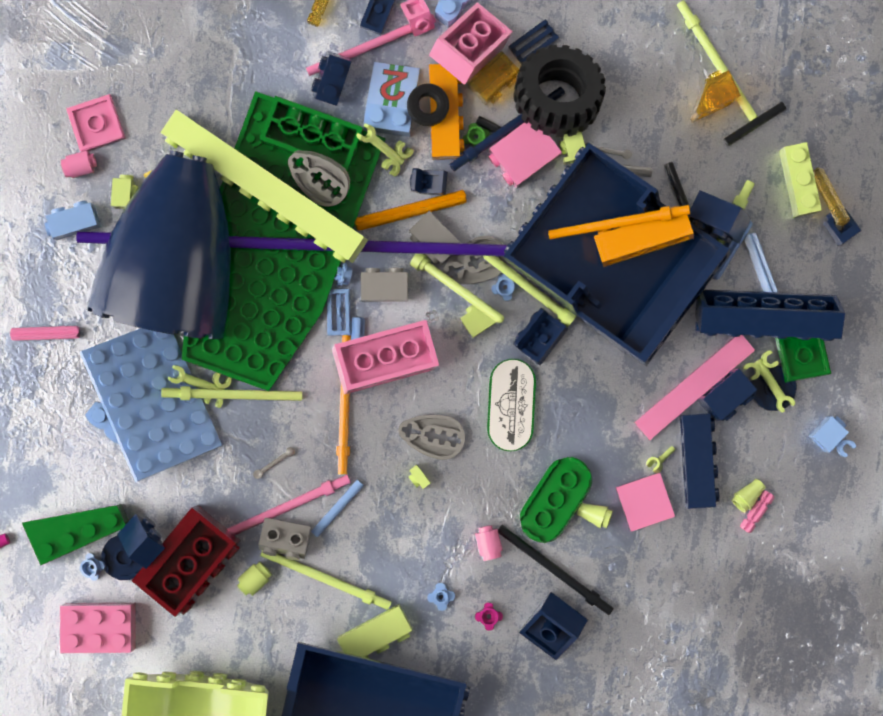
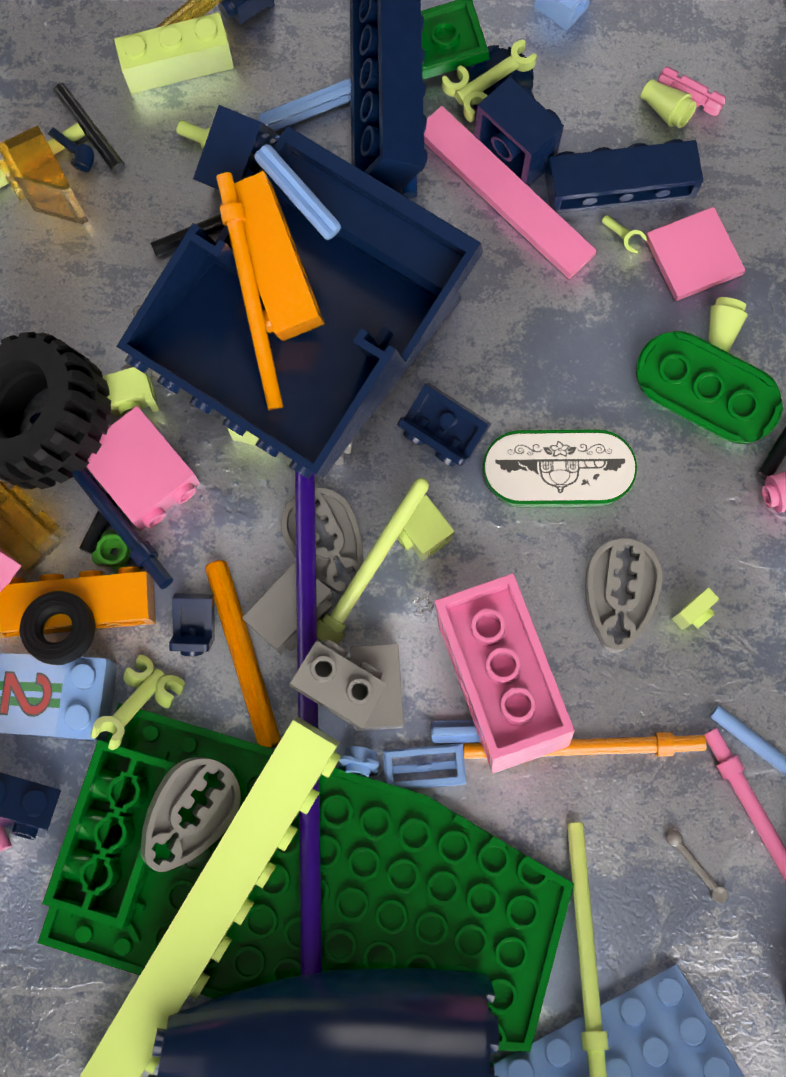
camera: 90 degrees left, 10 degrees down
yellowish green bar [168,365,232,408] -> none
yellowish green piece [483,256,576,327] -> none
light blue plate [491,274,519,301] -> none
none -> dark blue hand [48,127,94,173]
none -> light blue axle [254,144,341,240]
none -> light grey brick [289,640,388,730]

